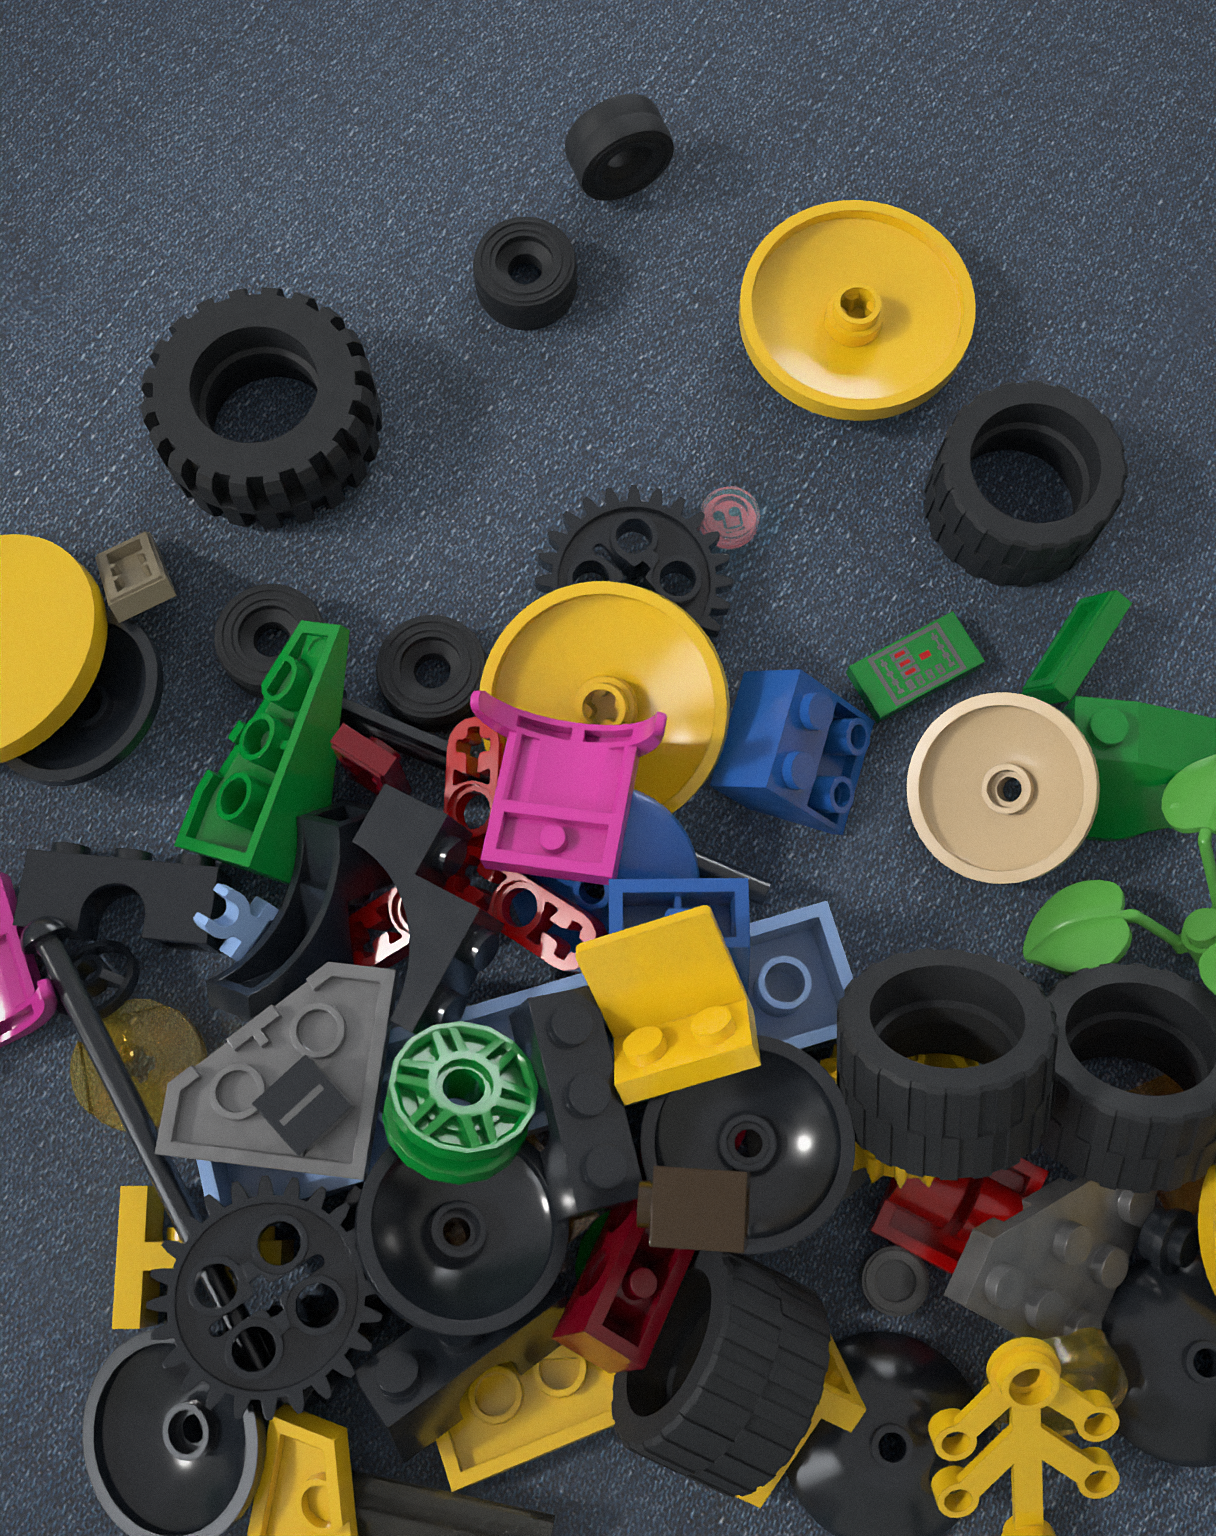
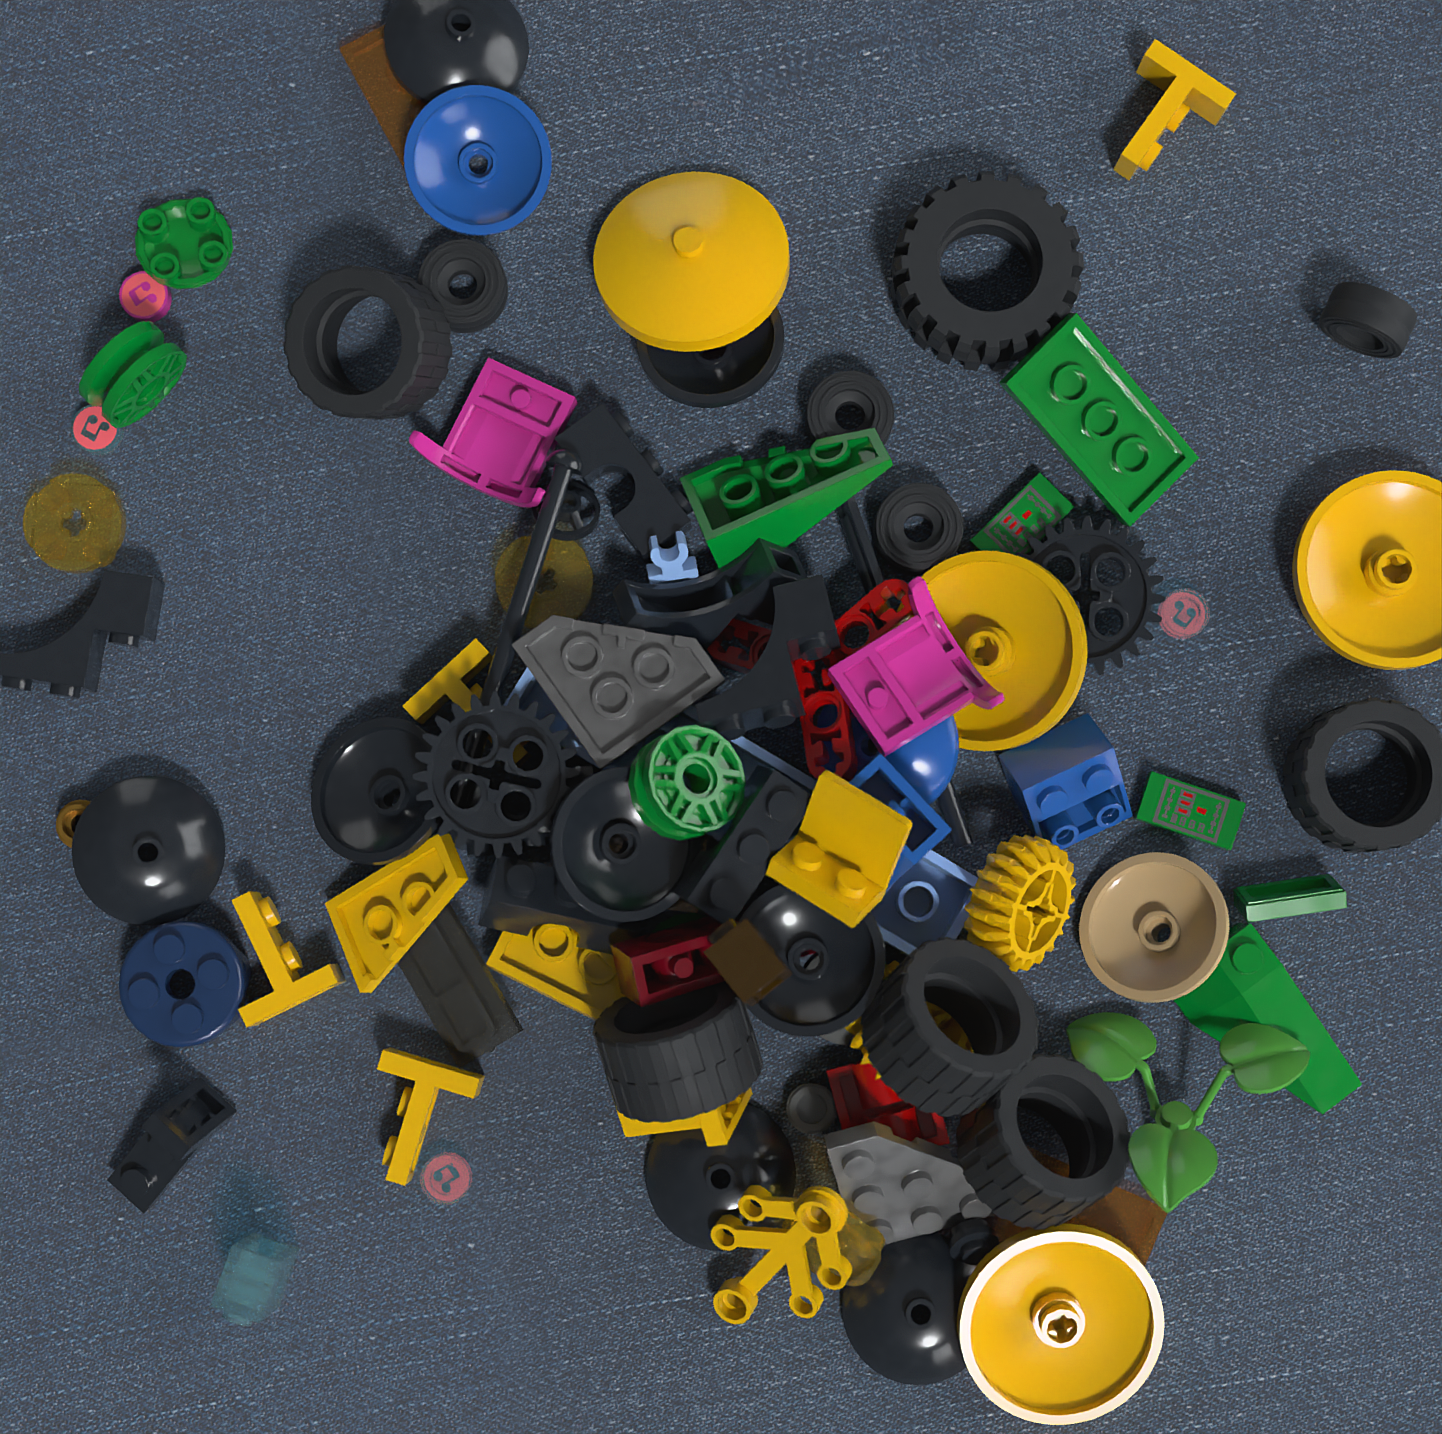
camera: 50 degrees right, 10 degrees up
dark tan plate [95,531,177,623] -> none
black tile [252,1054,355,1157] -> none
dark red plate [330,723,412,796] -> none
black tyre [473,217,577,330] -> none
none -> yellow gear [963,835,1076,972]
none -> green tile [969,472,1074,555]
none -> green plate [999,313,1199,527]
none -> yellow bracket [1113,39,1236,180]

